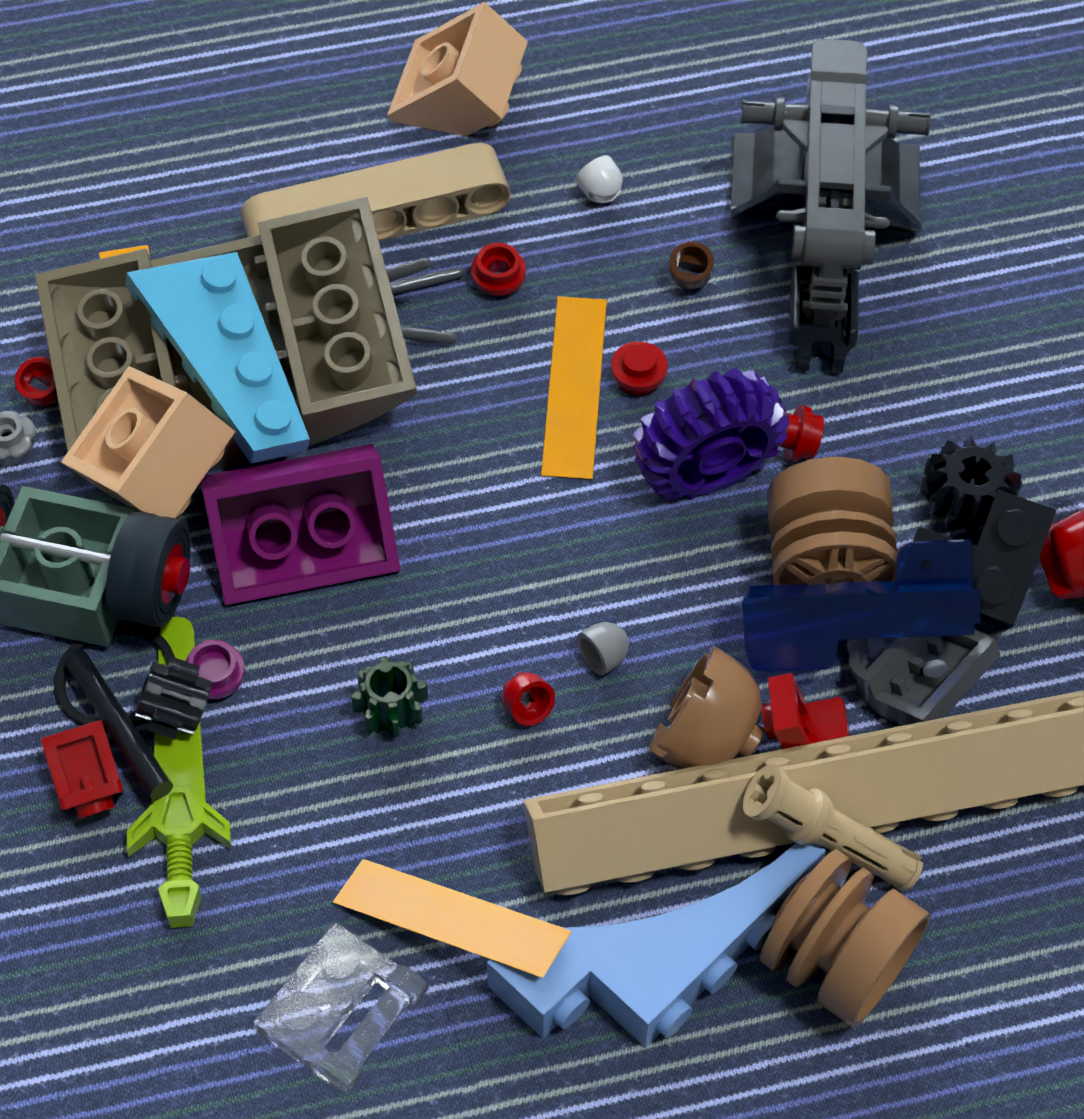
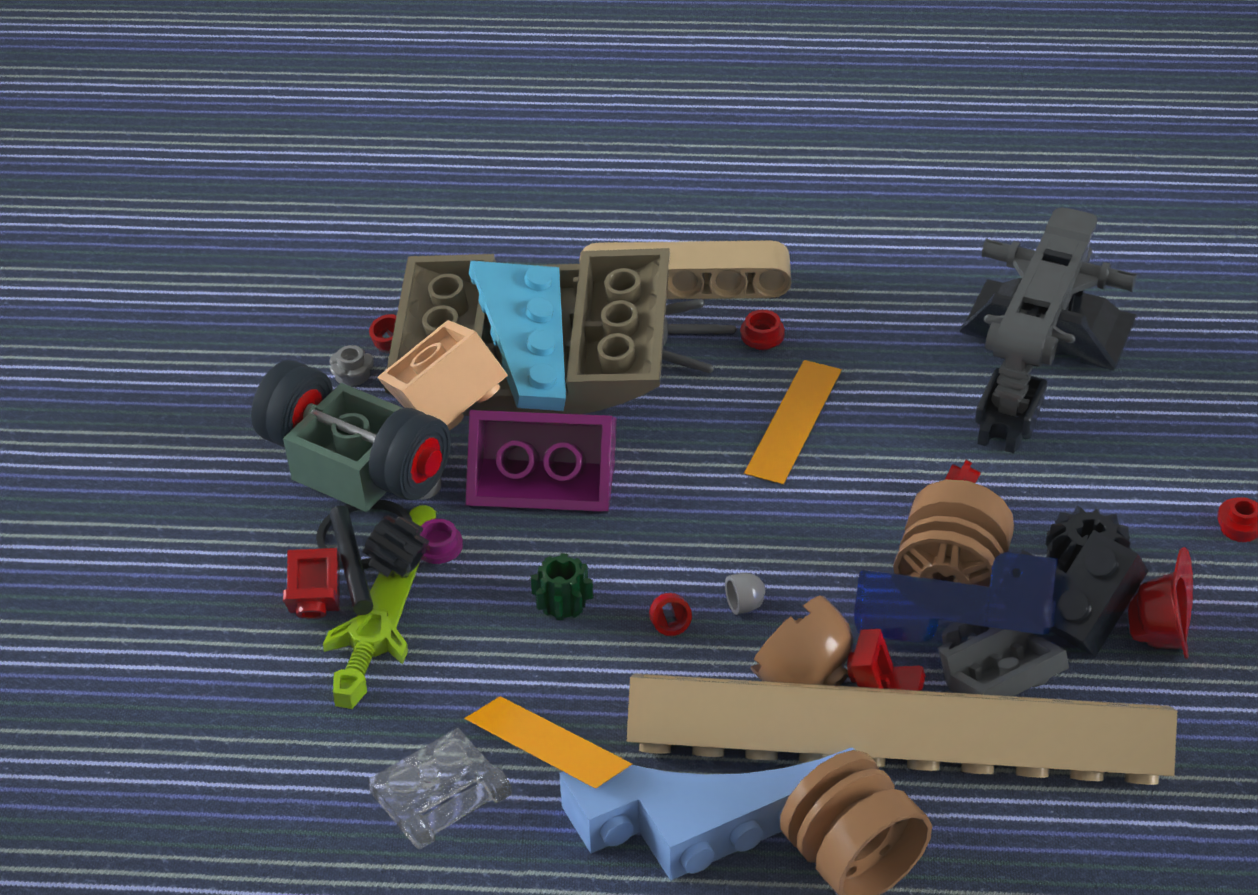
camera: 20 degrees right, 15 degrees down
light nougat slope [387,2,528,137] -> none
white hinge [575,155,623,204] -> none
red plate [611,341,668,396] -> none
dark purple gear [632,368,789,500] -> none
reddish brown hinge [669,241,714,290] -> none
tan pin [743,764,923,891] -> none

